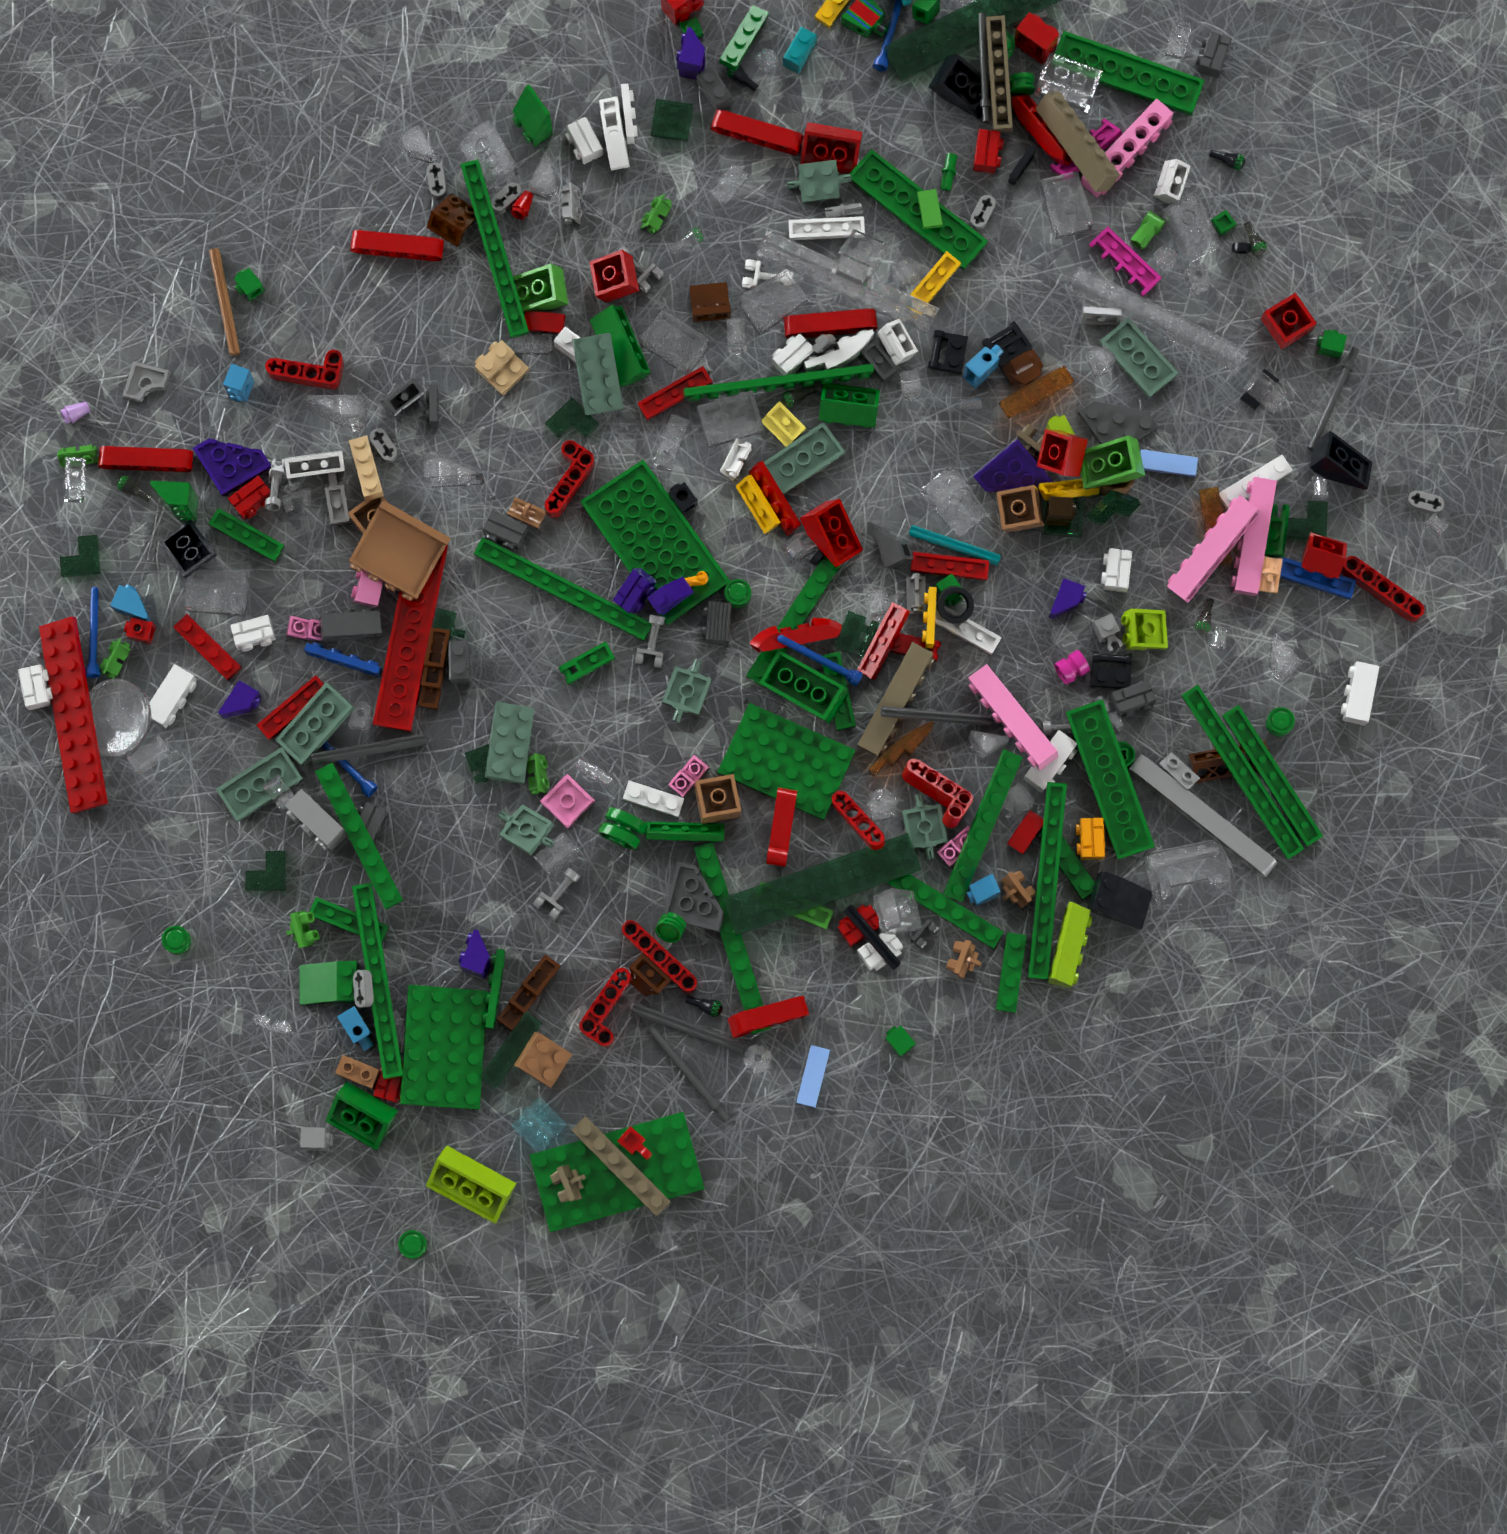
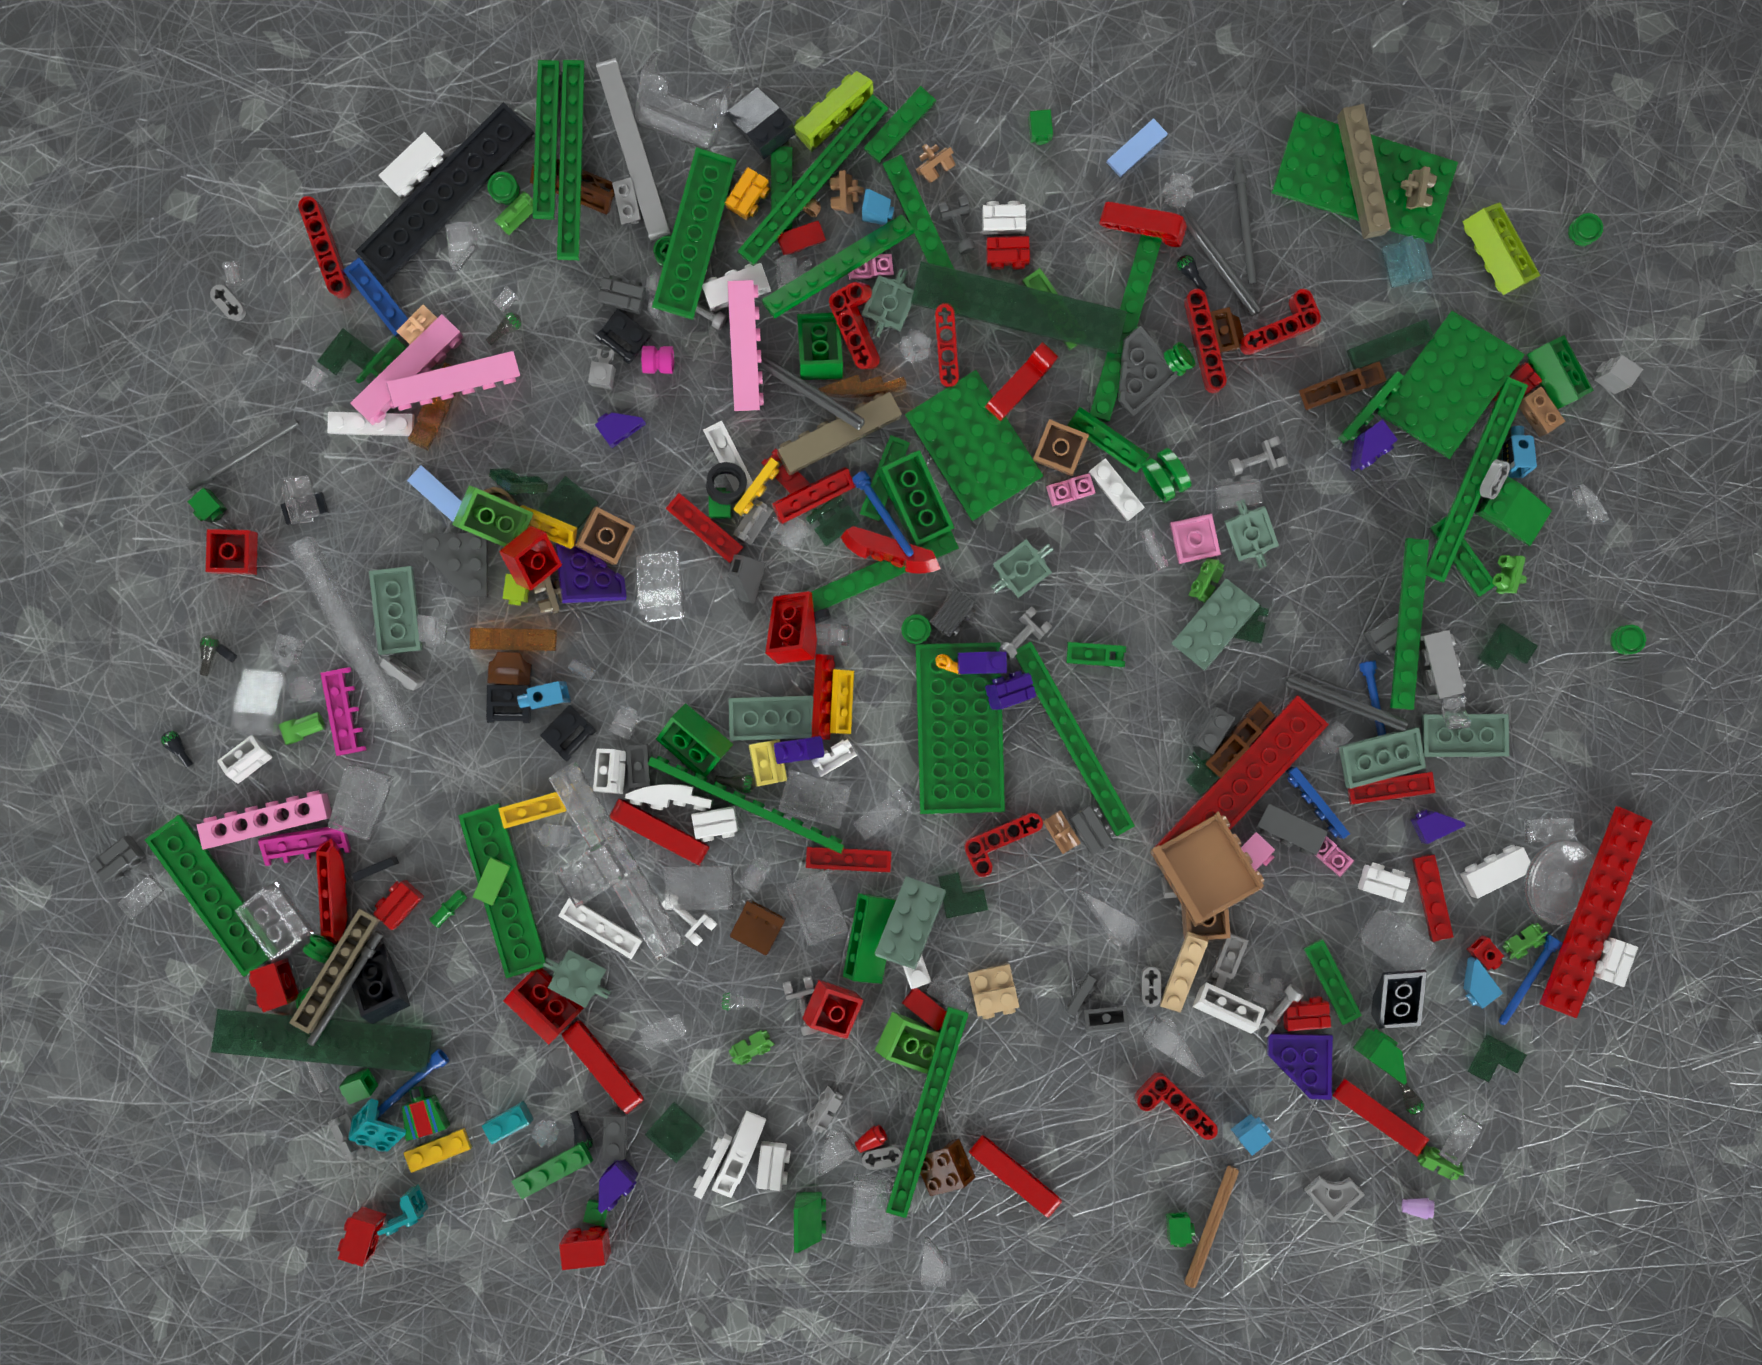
camera: 150 degrees left, 10 degrees up
light grey beam [427,162,447,199] -> none
medium nougat brick [513,1032,572,1088] -> none
red plate [617,1126,653,1160] -> none
black brick [669,482,698,515] -> none
light grey plate [812,334,837,353] -> none
light grey axle [825,203,863,218] -> none
black axle [844,905,901,970] -> none
clear slope [873,888,923,935] -> none
teal axle [909,525,1001,565] -> none
clear slope [967,730,1009,764] -> none
light grey beam [970,195,996,230] -> none
dark tan brick [1035,92,1120,192] -> none
dark brown brick [1045,496,1076,527] -> none
white brick [1101,548,1132,593] -> none
lime plate [1121,608,1168,651] -> none
green tile [1210,210,1237,236] -> none
red brick [1301,532,1347,579] -> none
black slope [1310,430,1372,490] -> none
none -> black plate [355,102,535,282]
none -> bright green hinge [494,192,533,235]
none -> dark purple brick [774,736,825,764]
none -> green slope [797,313,843,380]
none -> medium nougat hinge [803,199,821,218]

